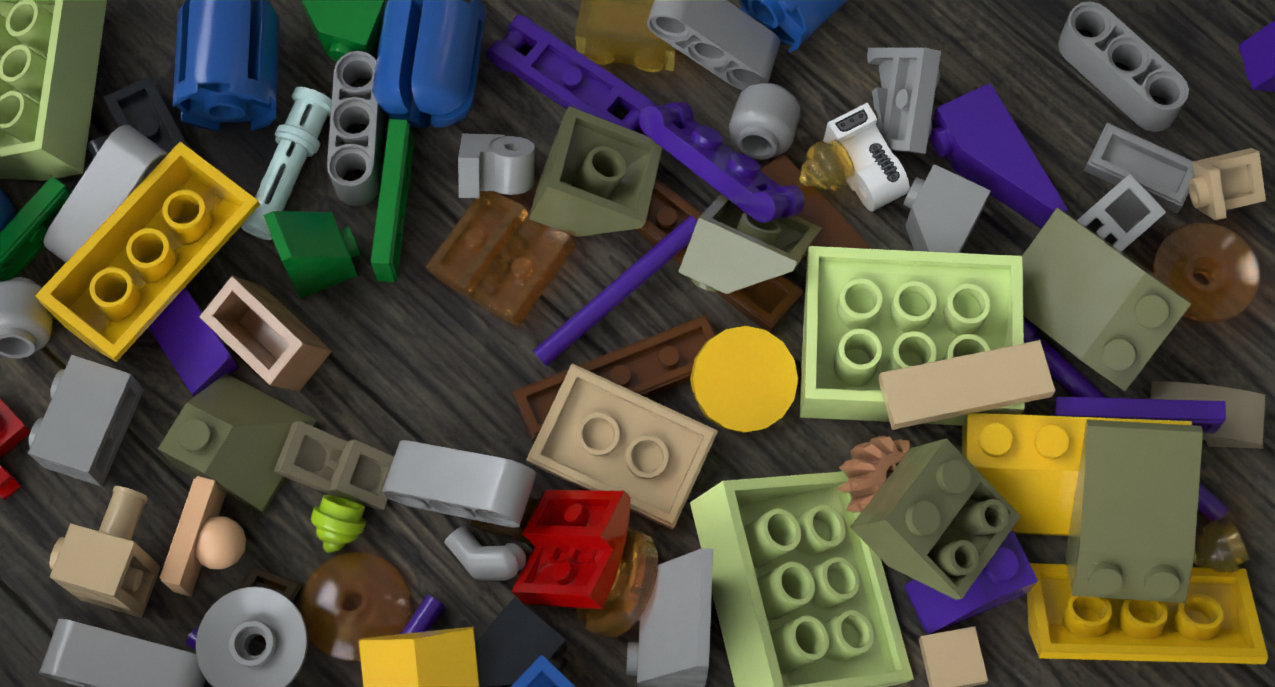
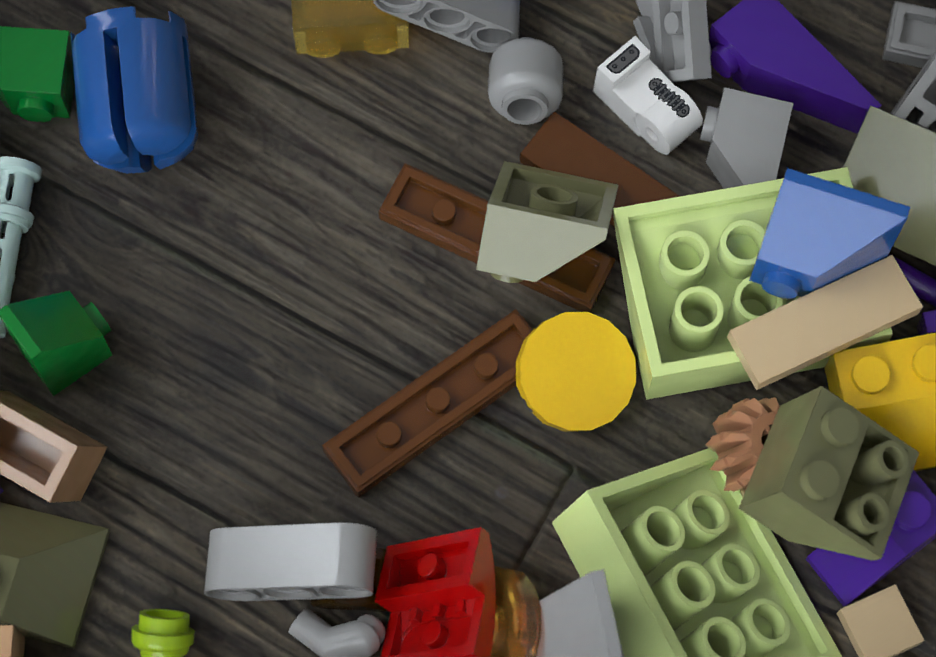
camera: 15 degrees left, 0 degrees up
dark tan slope [274,421,394,510] -> none
light grey beam [327,51,385,207] -> none
green tile [371,119,415,282] -> none
clear orange slope [426,191,576,327] -> none
light grey leg [458,133,535,198] -> none
dark purple plate [486,15,655,133] -> none
tan tile [526,363,718,530] -> none
olive slope [529,106,662,237] -> none
dark purple bar [533,215,697,366] -> none
dark purple plate [639,101,804,223] -> none
clear yellow plate [799,139,855,191] -> none
none -> slope [749,168,911,299]

